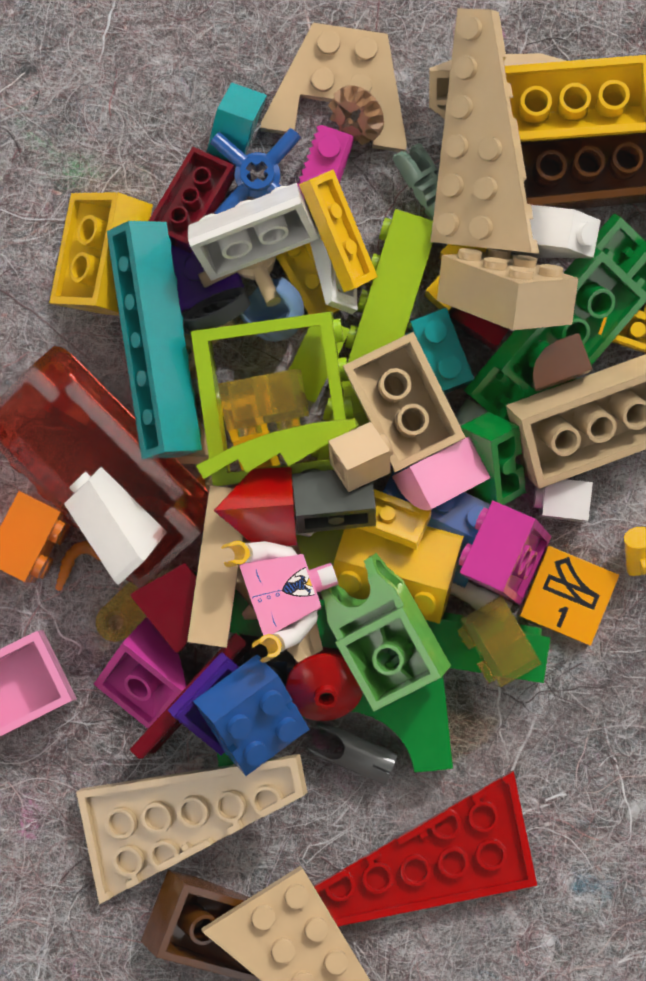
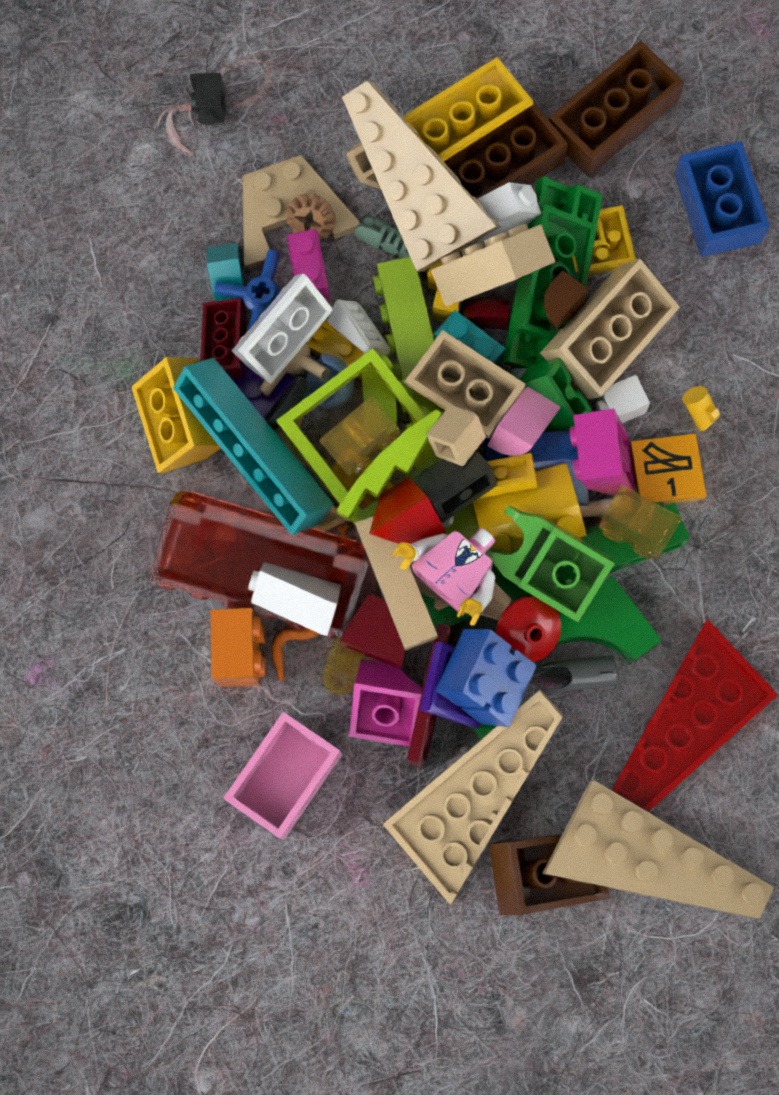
camera: 20 degrees left, 10 degrees down
yellow plate [299,169,378,292] -> none

